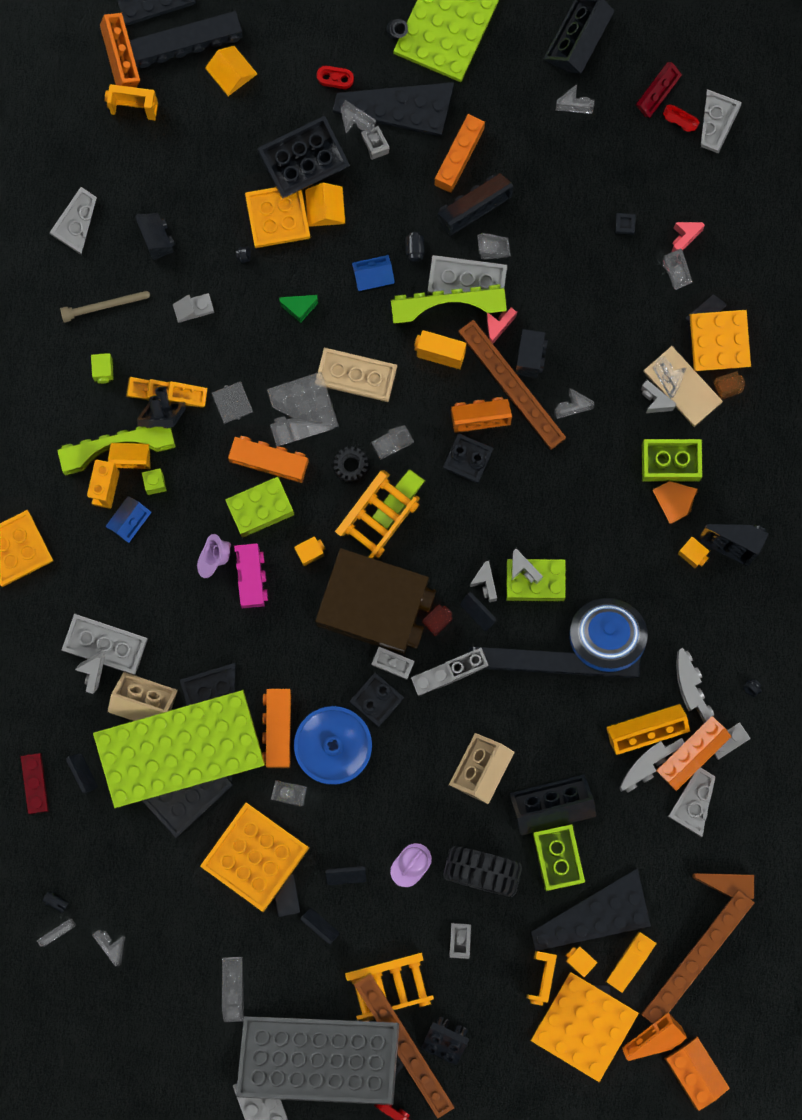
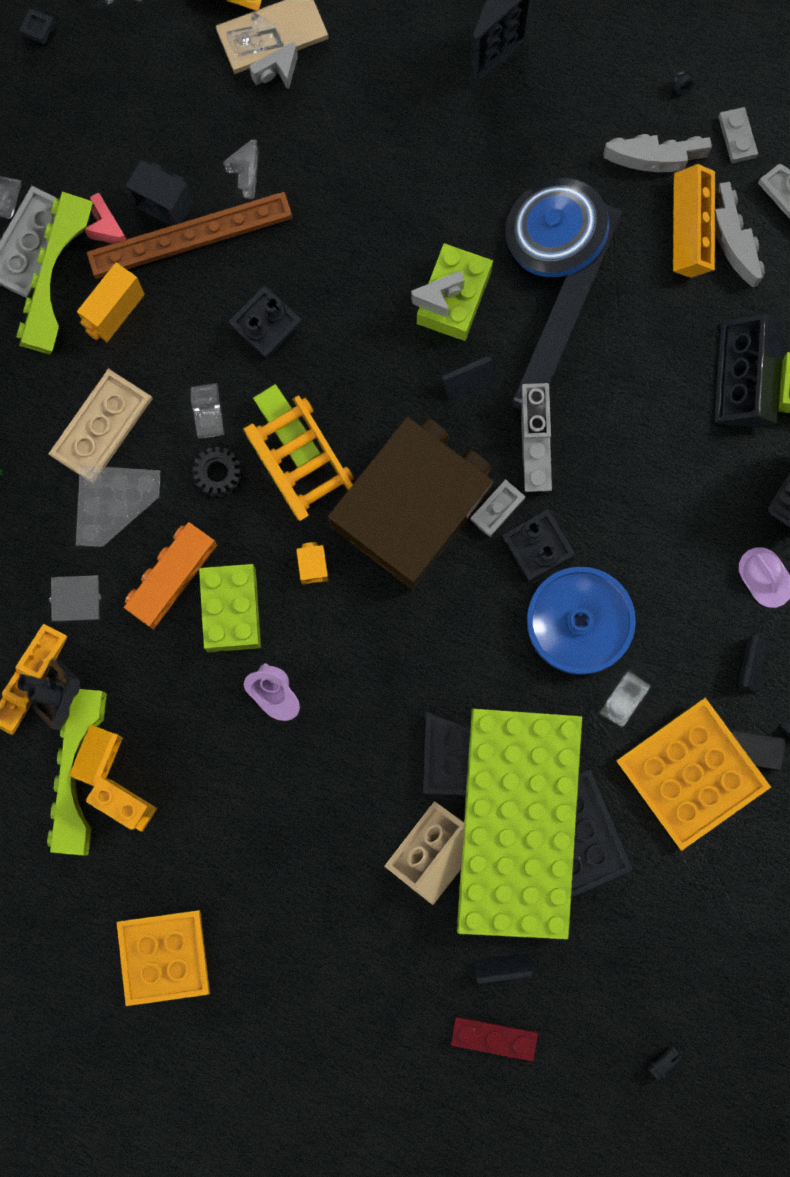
camera: 70 degrees left, 0 degrees up
clear tile [37,919,76,947] -> none
light grey plate [62,614,148,675] -> none
light grey slope [75,651,106,694] -> none
clear slope [92,930,125,967] -> none
blue panel [106,496,151,543] -> none
lime brick [142,468,167,495] -> none
dark pink wedge [234,544,268,608] -> none
orange brick [262,689,291,768] -> none
clear slope [270,416,334,446] -> none
clear red brick [422,605,452,636] -> none
tan slope [449,733,514,804] -> none
orange slope [451,397,512,433] -> none
light grey slope [470,561,497,602] -> none
lime brick [642,439,702,481] -> none
orange slope [653,481,698,524] -> none
orange brick [656,716,732,791] -> none
light orange brick [678,537,709,568] -> none

